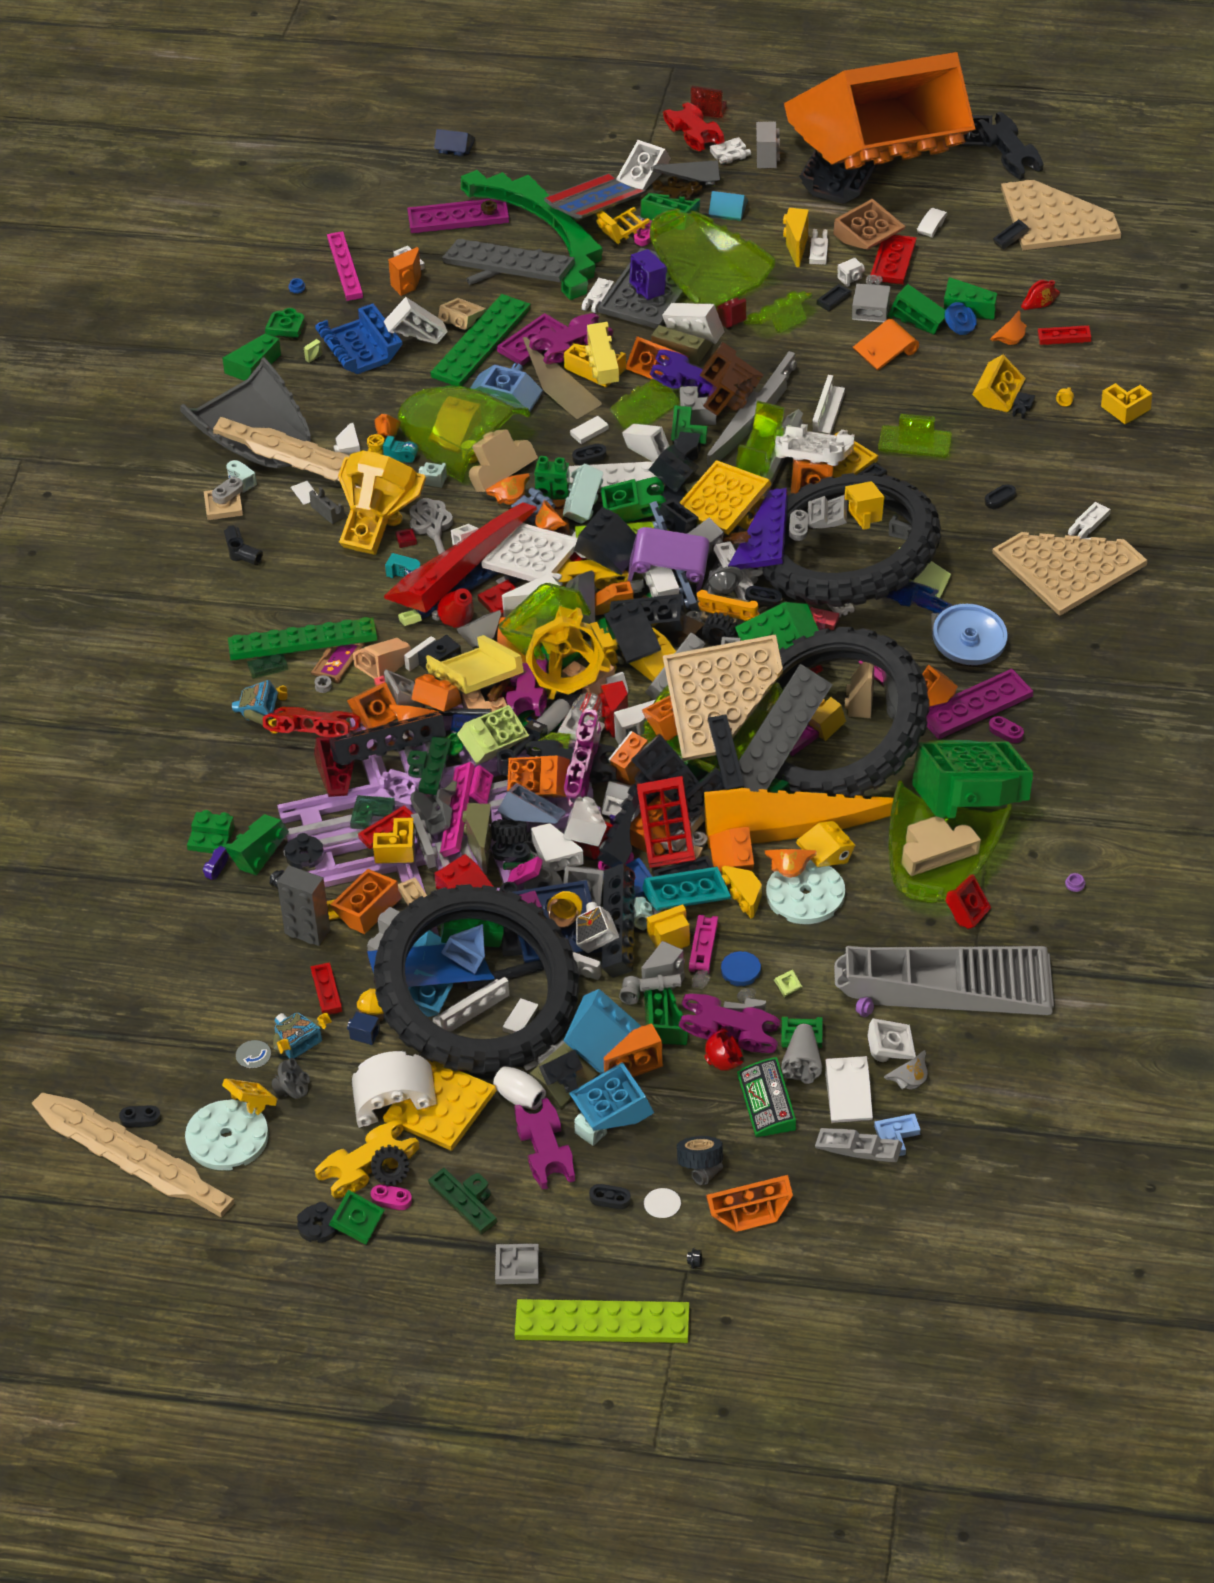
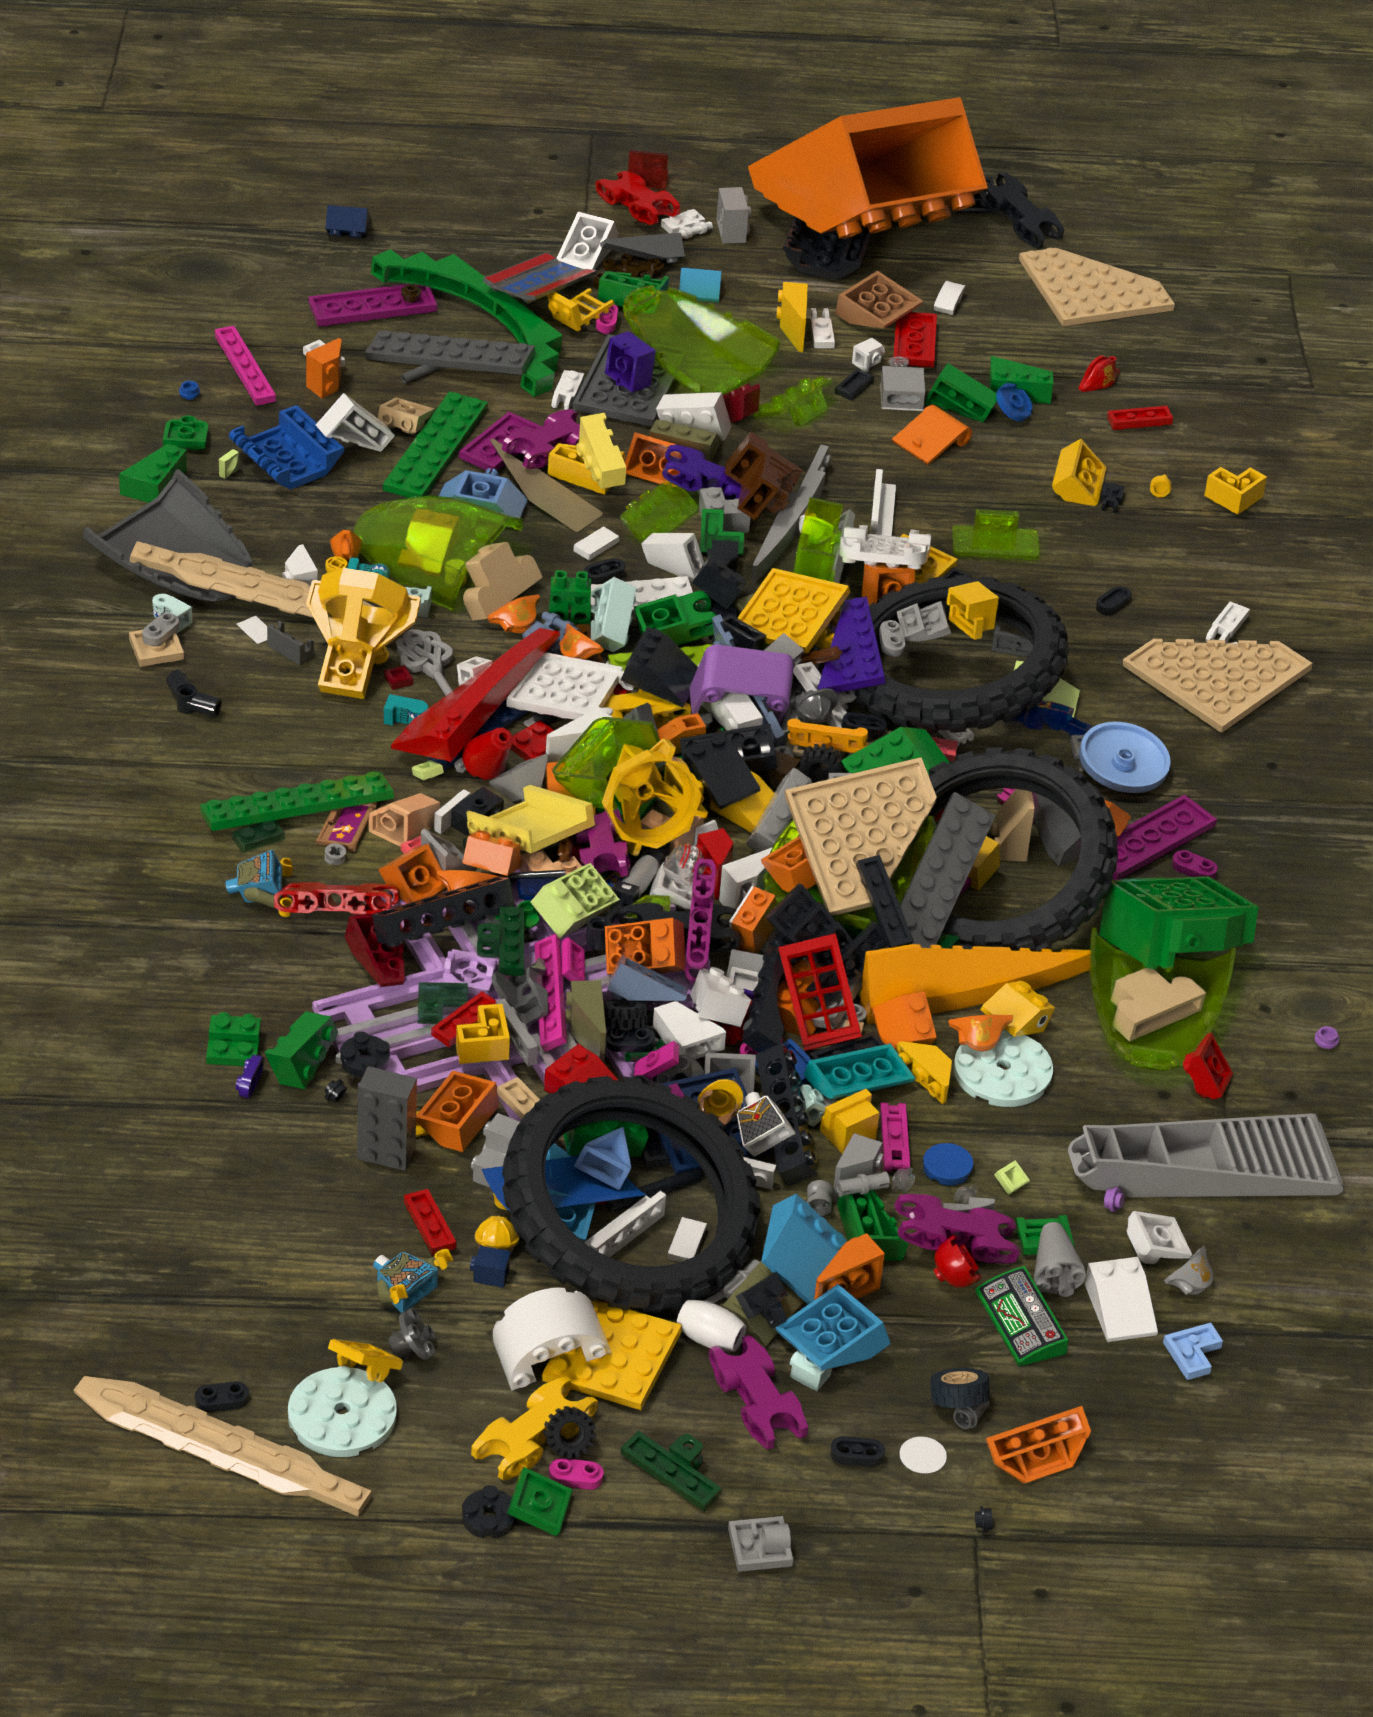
camera: 15 degrees left, 5 degrees down
light grey sticker [236,1040,271,1068] -> none
lime plate [515,1299,689,1343] -> none
light grey slope [815,1128,903,1162] -> none
orange hat [990,311,1027,345] -> none
black tile [993,219,1030,250] -> none

